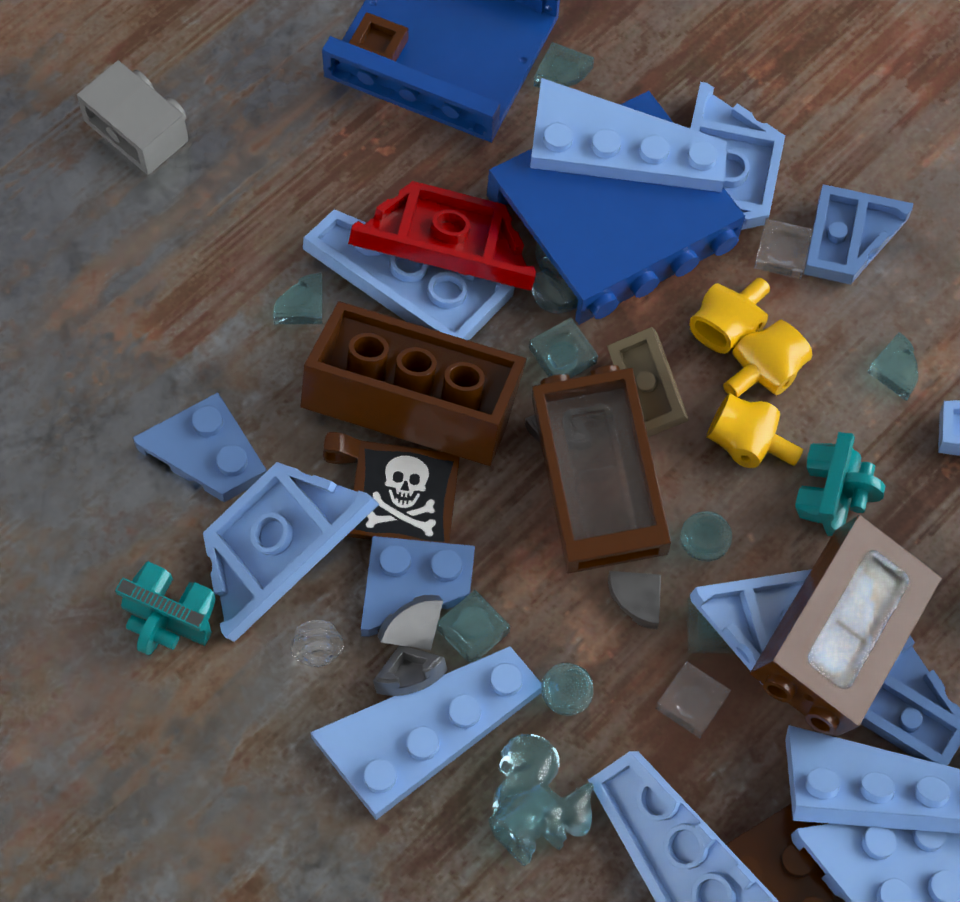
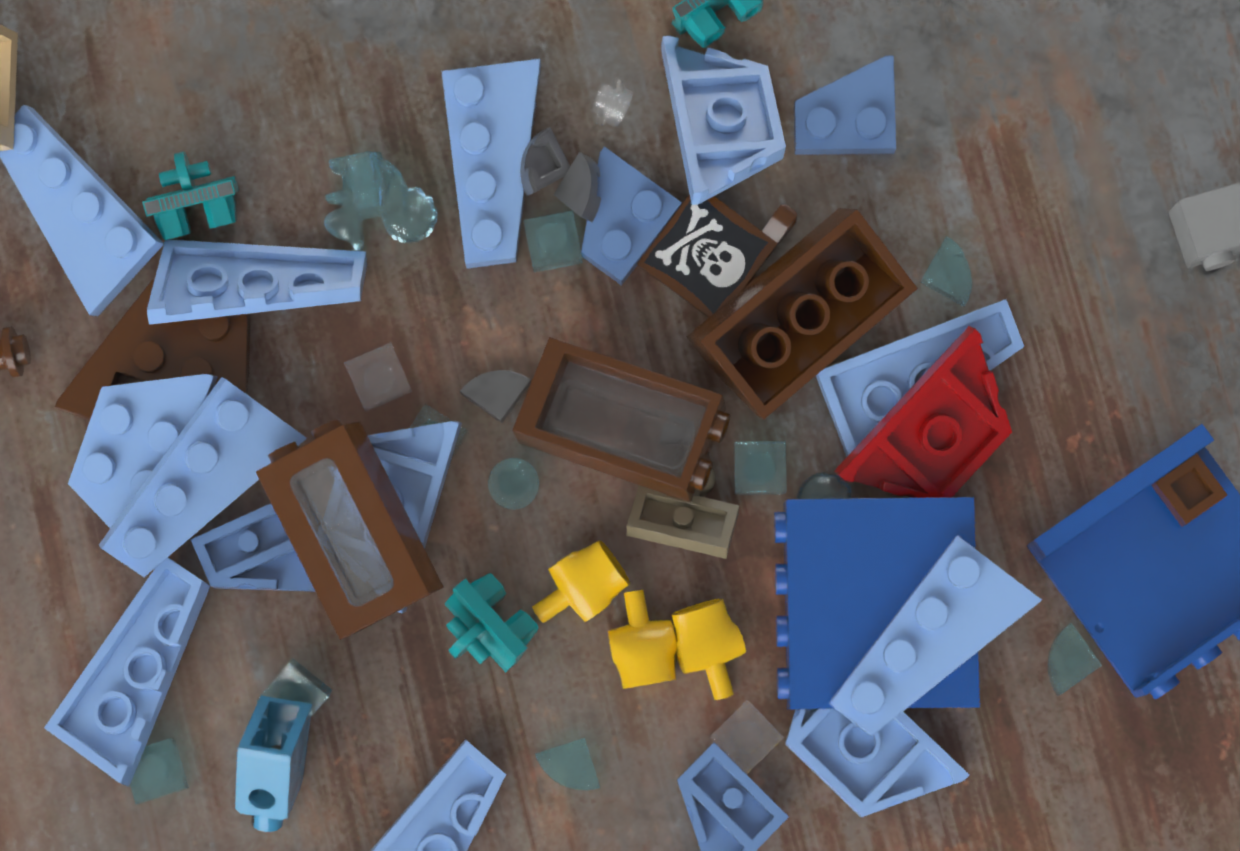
camera: 125 degrees right, 15 degrees up
clear light blue plate [541,663,594,716] -> none

